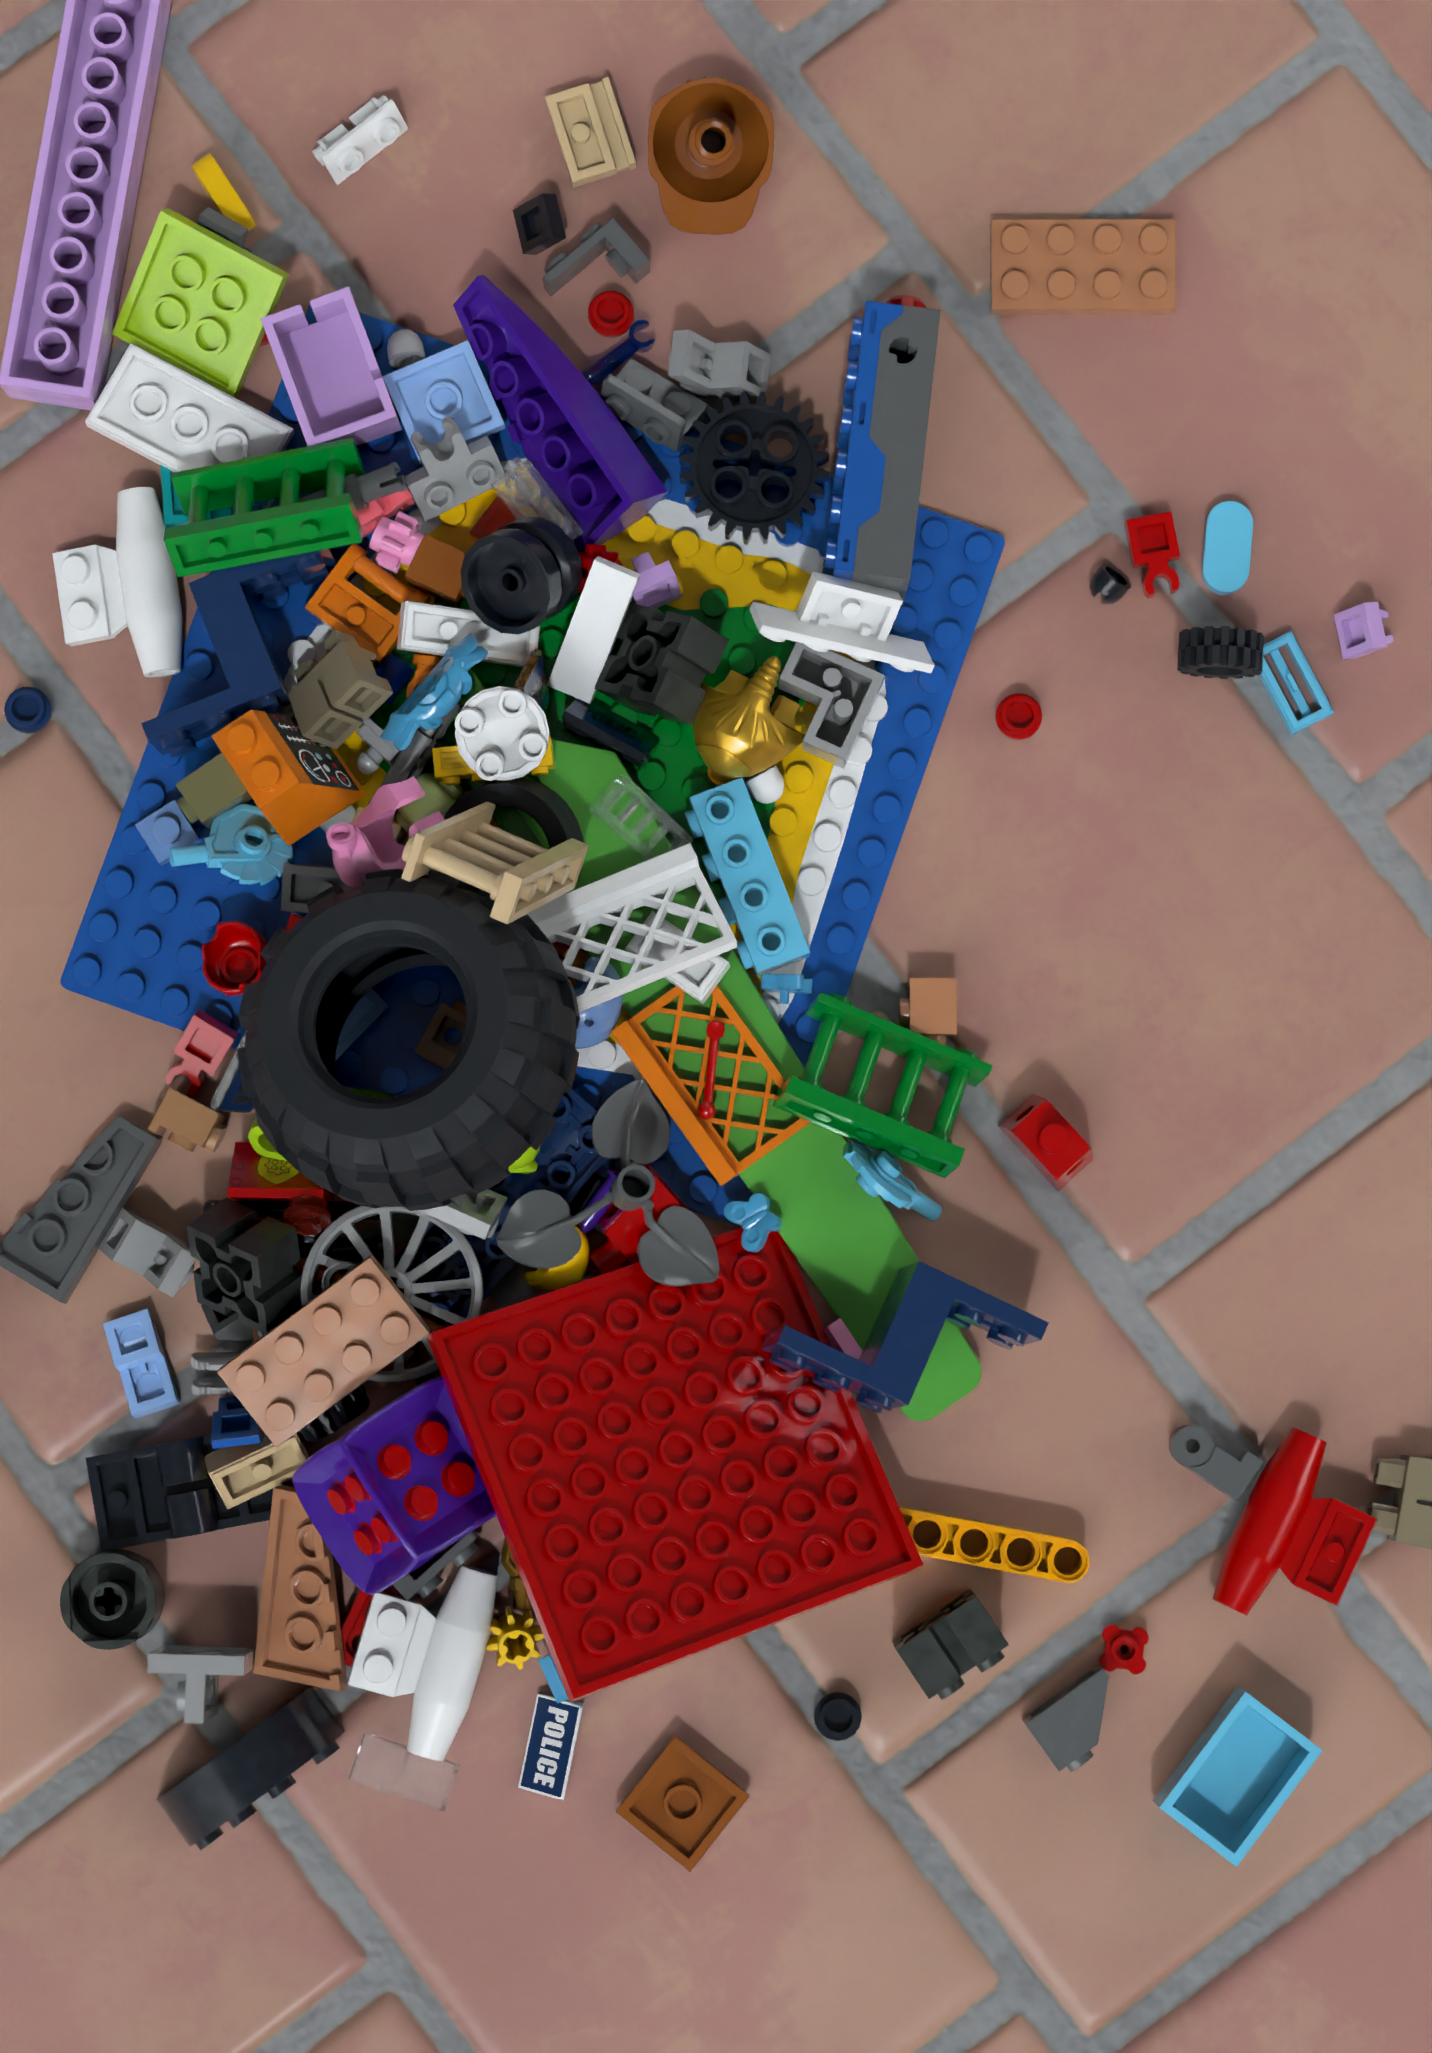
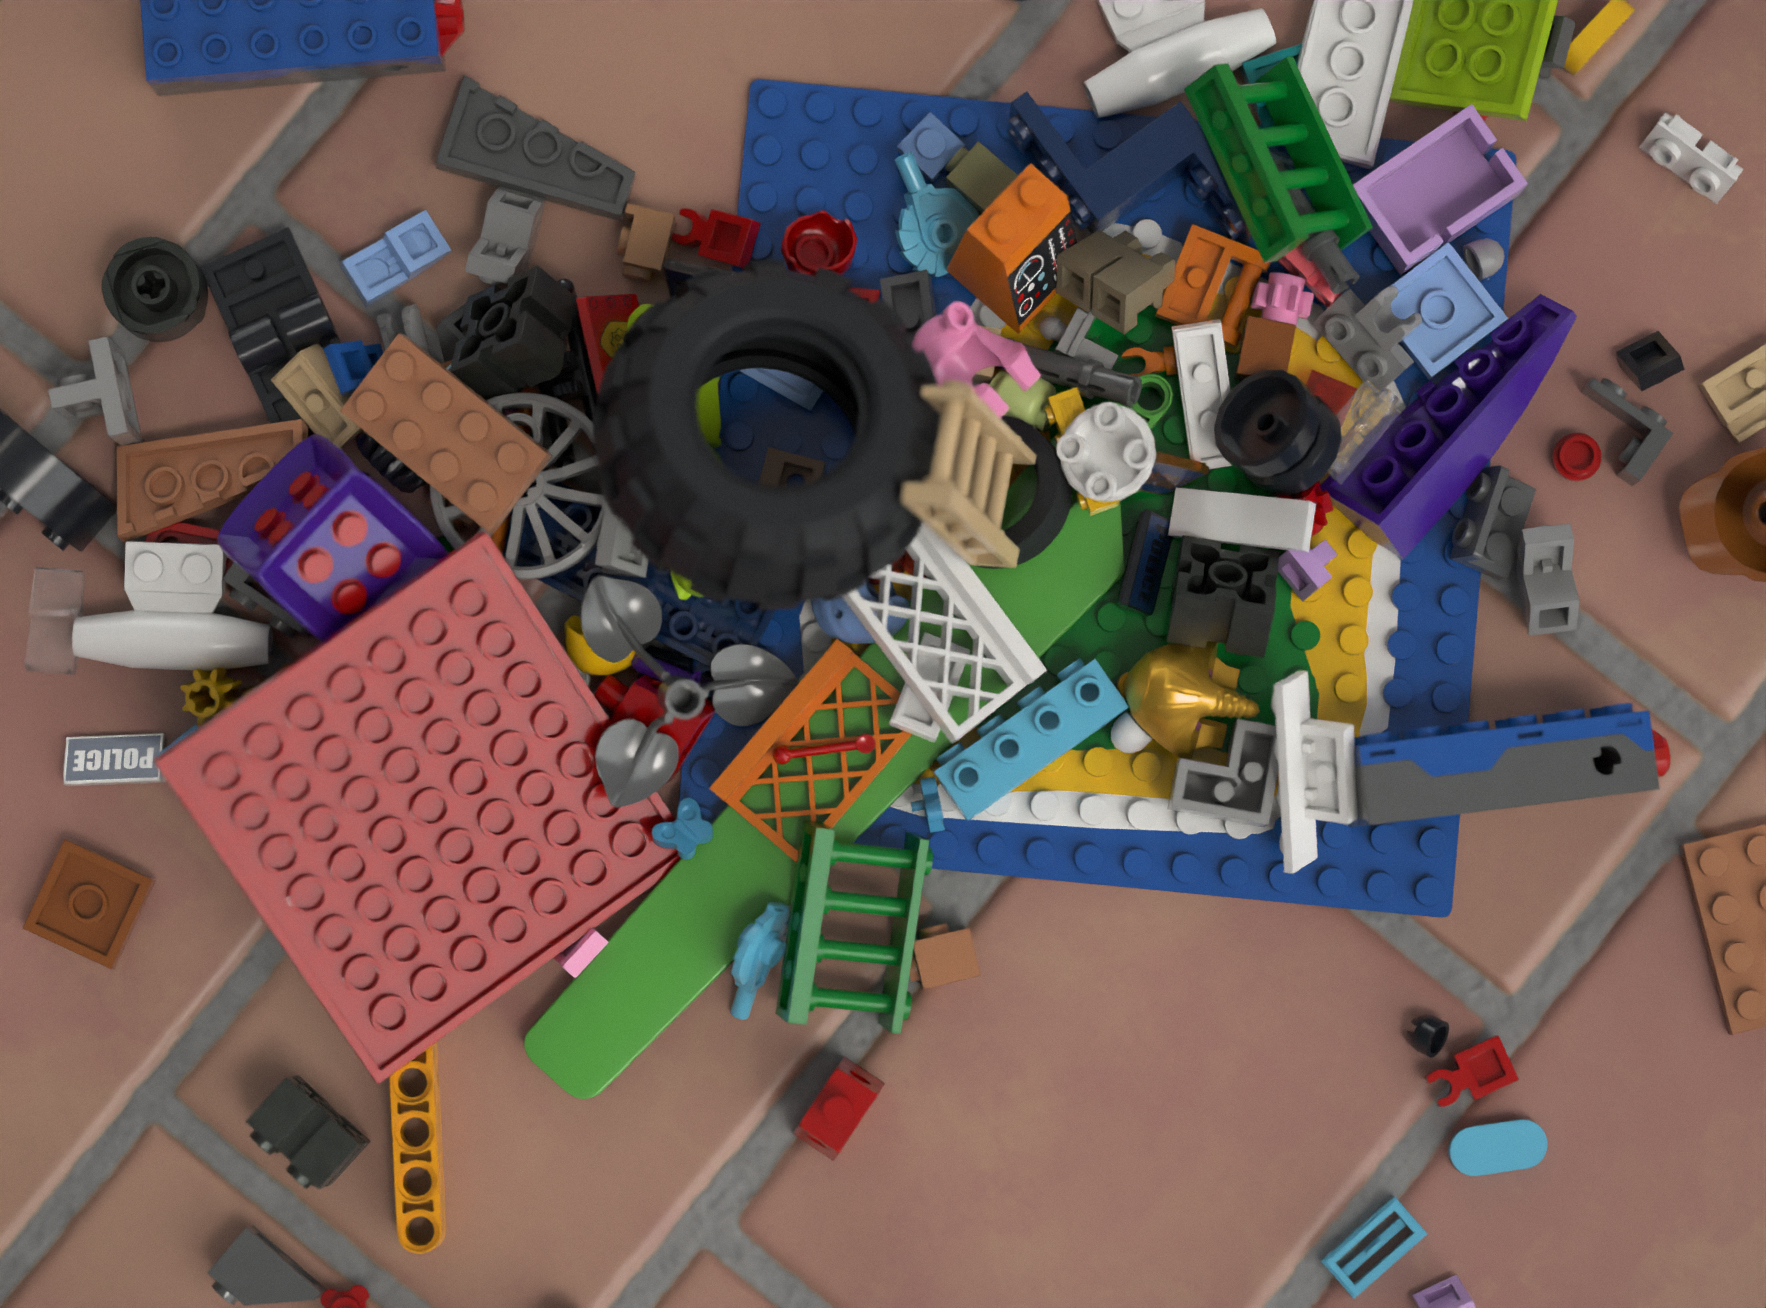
camera: 75 degrees right, 0 degrees up
clear red plate [283,1196,332,1235] -> none
clear blue hinge [375,652,415,706] -> none
dark azure piece [380,633,488,751] -> none
clear blue piece [581,320,655,387] -> none
clear slope [589,775,694,861] -> none
black gear [679,392,830,545] -> none
dark blue bracket [760,1261,1049,1413] -> none
black plate [814,1692,862,1741] -> none
red plate [995,693,1042,740] -> none
black tyre [1177,626,1264,679] -> none

